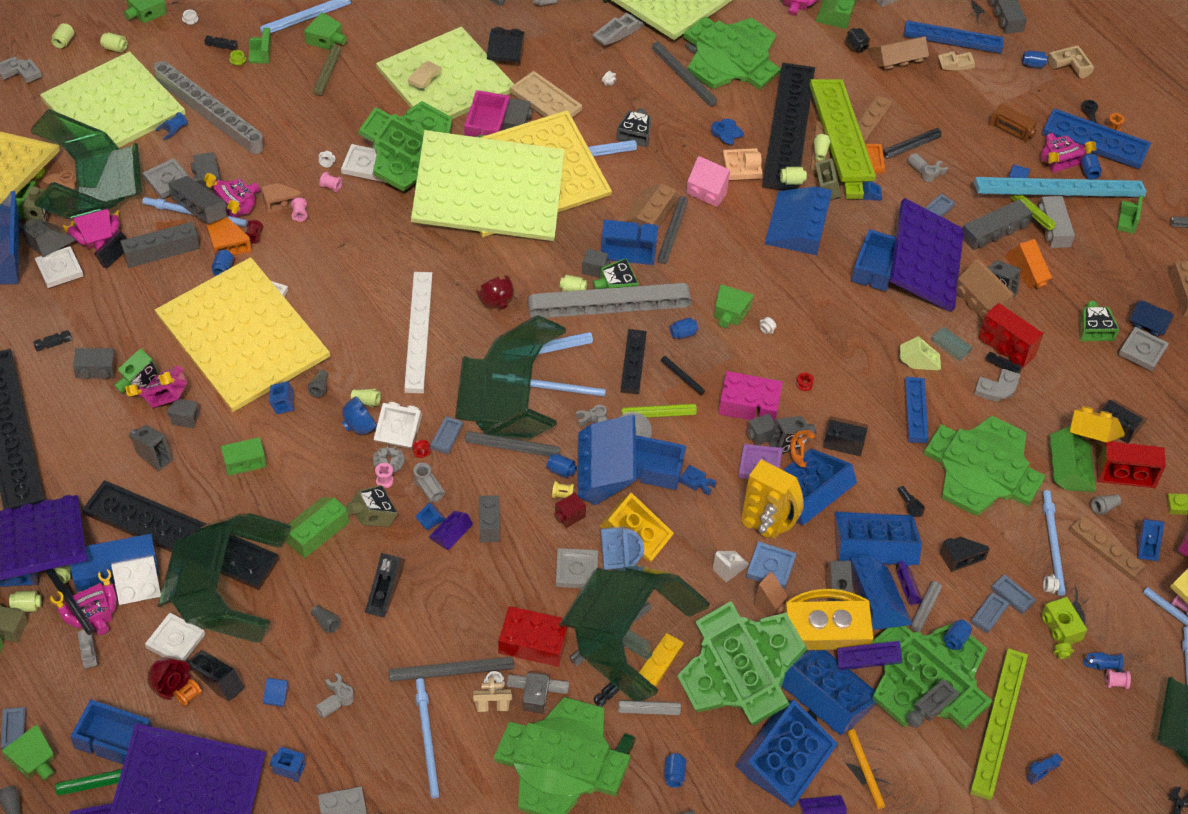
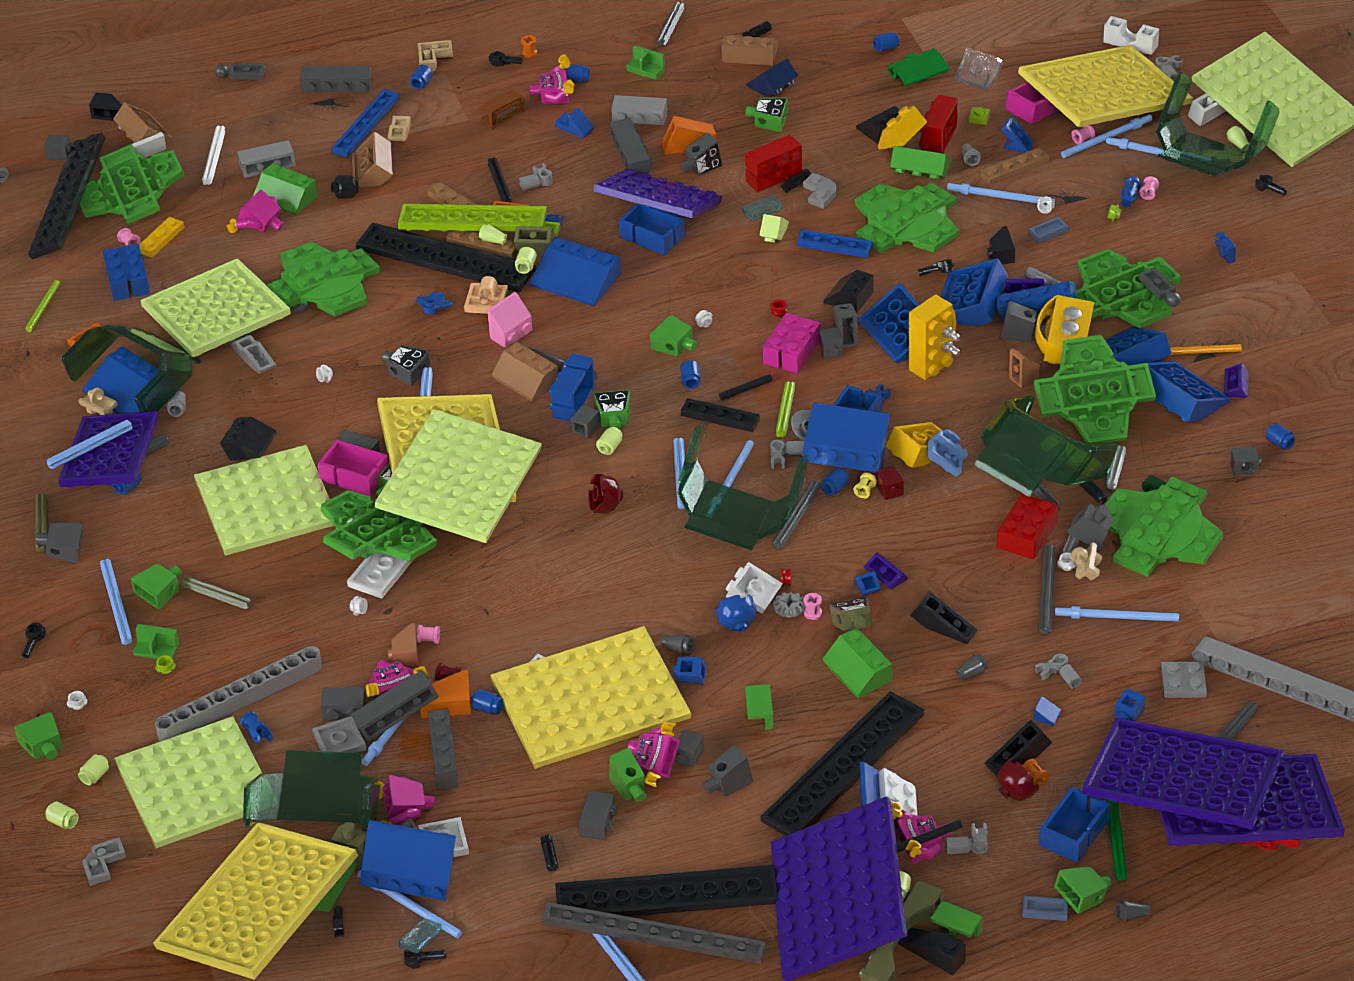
camera: 70 degrees left, 10 degrees down
nougat plate [42,170,77,197] -> none
black tile [94,231,126,268] -> none
white plate [145,613,205,661] -> none
clear green piece [157,513,291,642] -> none
black axle [204,35,238,50] -> none
bright pink bush [319,172,343,193] -> none
yellowish green cone [351,389,381,408] -> none
white plate [405,272,432,393] -> none
tan slope [408,61,442,89] -> none
light grey piece [413,463,445,503] -> none
sand blue tile [430,416,464,455] -> none
dark grey brick [479,495,500,543] -> none
tan plate [510,71,583,117] -> none
light grey beam [527,283,692,319] -> none
light grey plate [556,548,598,589] -> none
dark grey axle [652,41,717,107] -> none
blue brick [664,753,687,788] -> none
white slope [713,551,749,583] -> none
medium lavender plate [739,444,783,479] -> none
medium blue plate [746,541,797,590] -> none
orange helmet [790,430,815,467] -> none
dark purple plate [837,641,903,670] -> none
sand blue tile [925,193,955,217] -> none
blue brick [943,620,972,650] -> none
medium nougat slope [956,259,1014,320] -> none
lime plate [970,648,1028,801] -> none
sand blue tile [971,592,1009,634] -> none
medium azure plate [974,177,1147,197] -> none
lime axle [1010,194,1056,231] -> none
lime brick [1041,597,1087,644] -> none
blue plate [1042,108,1151,169] -> none
light grey plate [1119,327,1169,371] -> none

